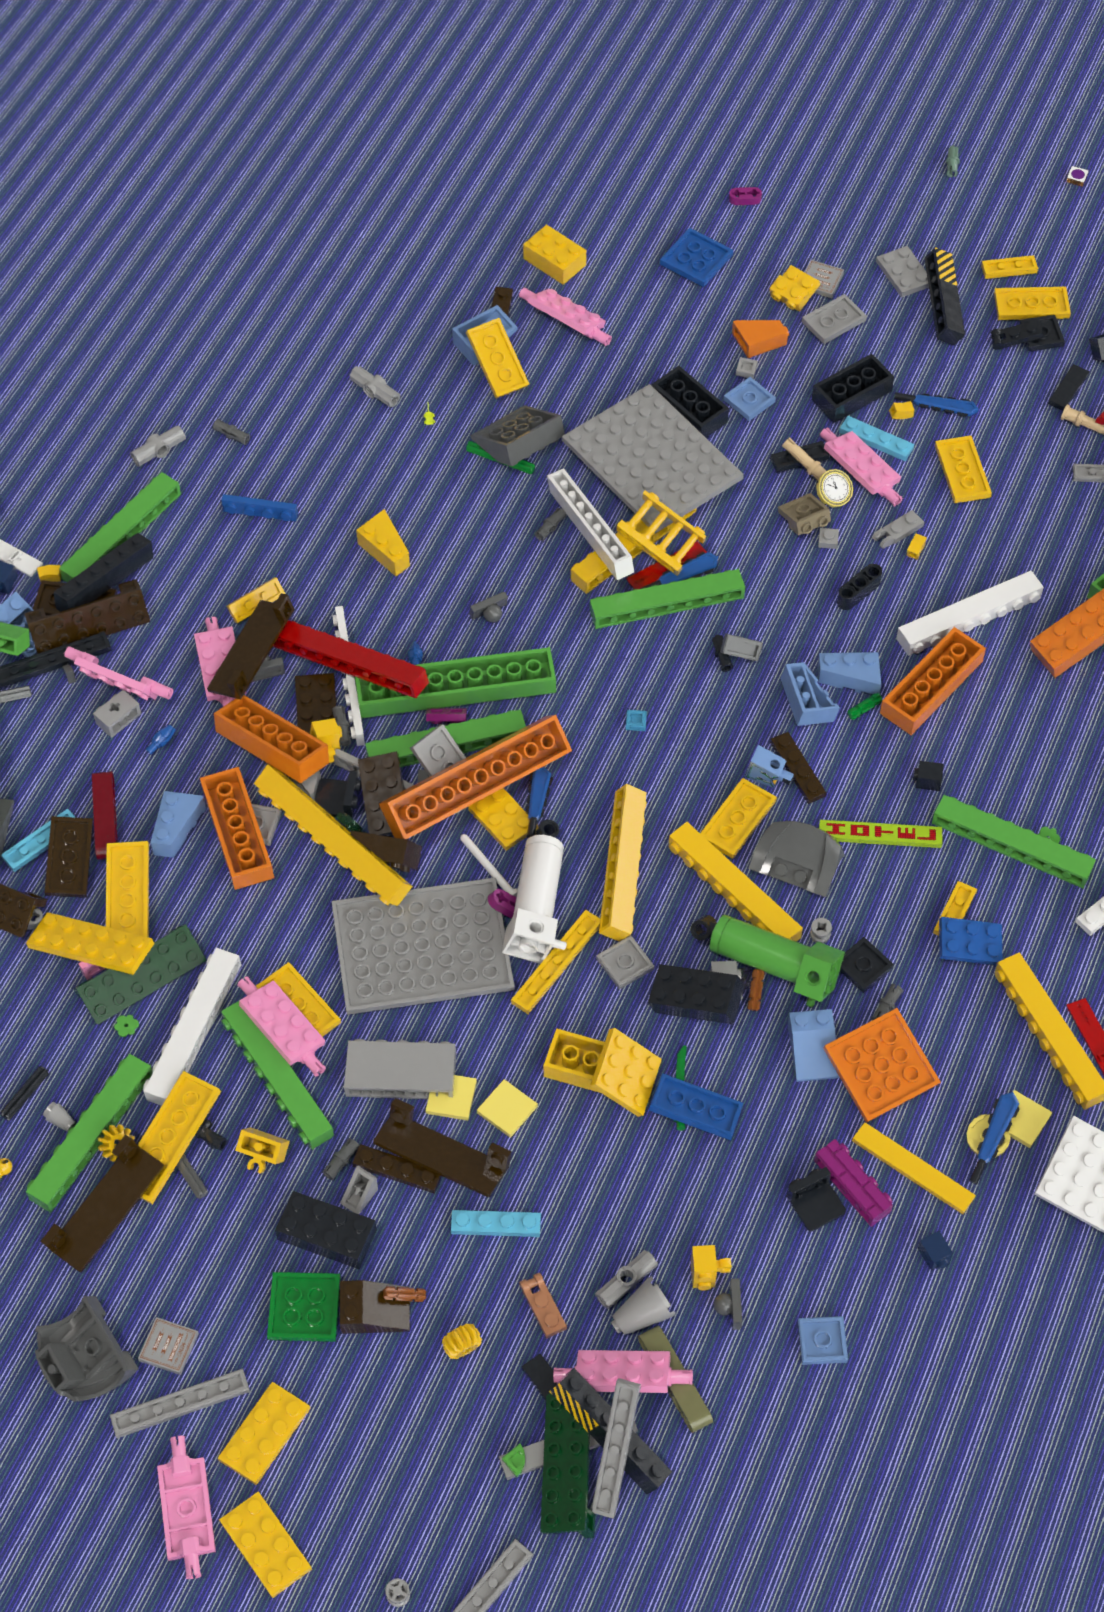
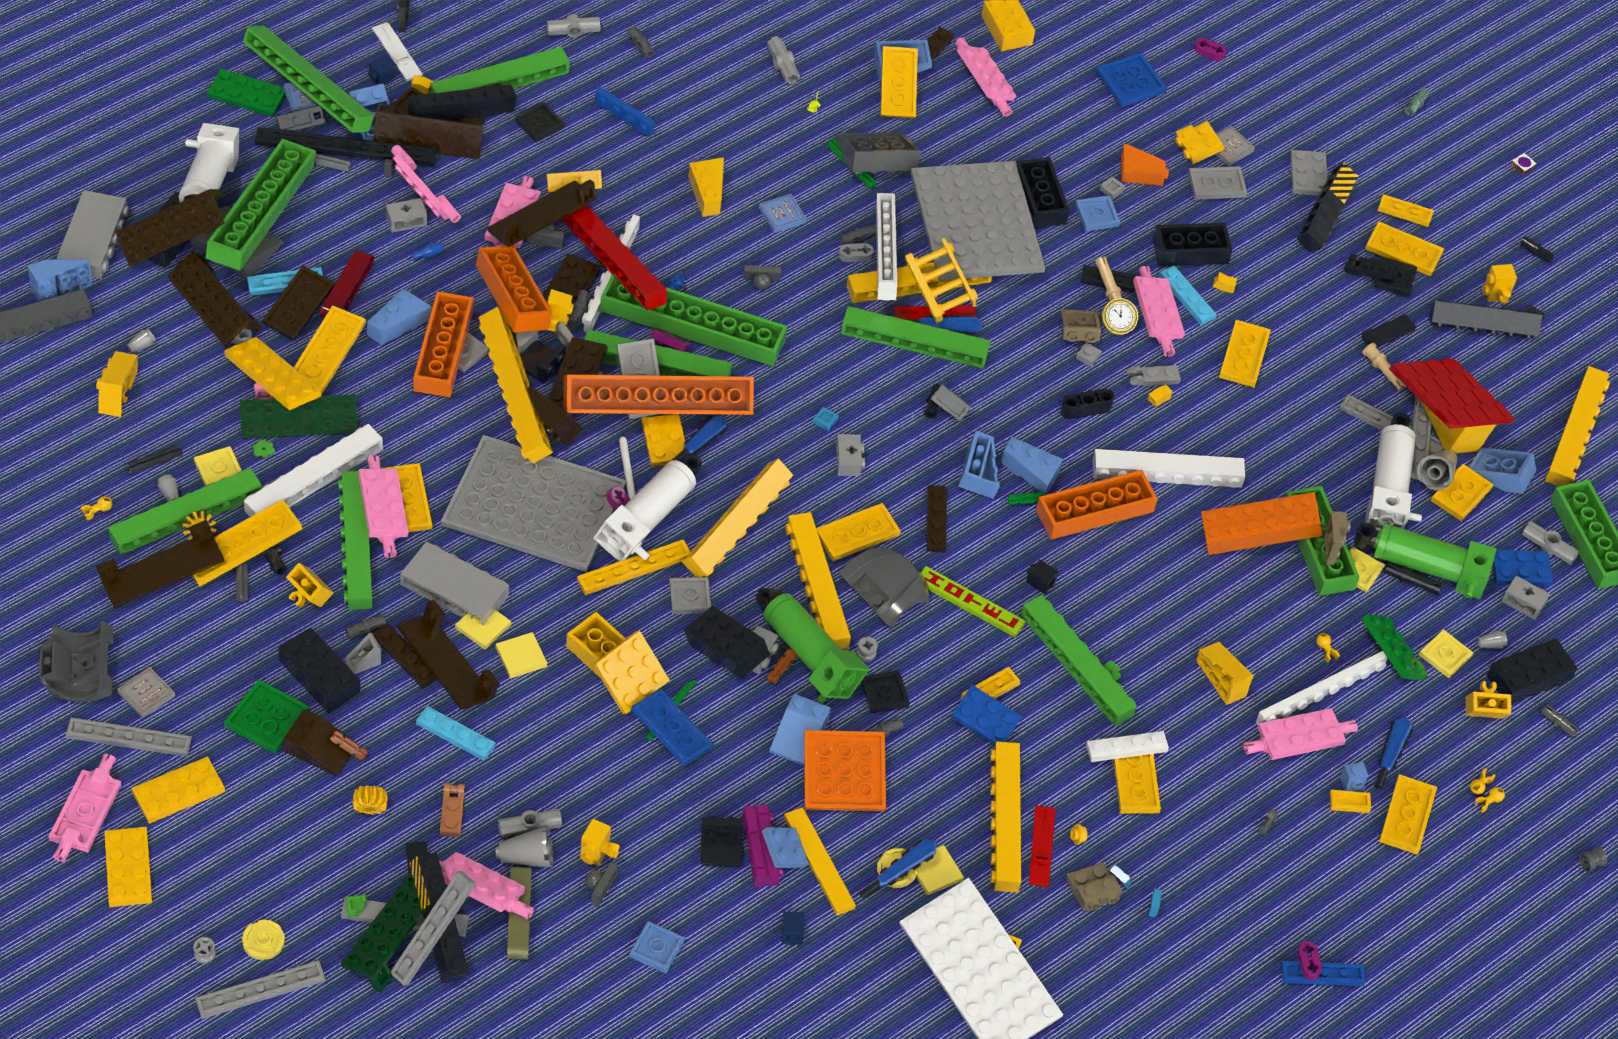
camera: 20 degrees right, 5 degrees down
clear green gear [336,812,363,832] -> none
medium blue torso [744,745,794,788] -> none
blue sword [894,392,979,417] -> none
none -> light yellow tile [194,446,242,486]
none -> light yellow tile [242,920,285,960]
none -> pearl dark grey plate [515,102,565,143]
none -> medium blue tile [759,194,807,233]
none -> medium blue plate [762,827,809,868]
none -> light grey brick [836,434,865,476]
none -> light grey beam [839,243,874,262]

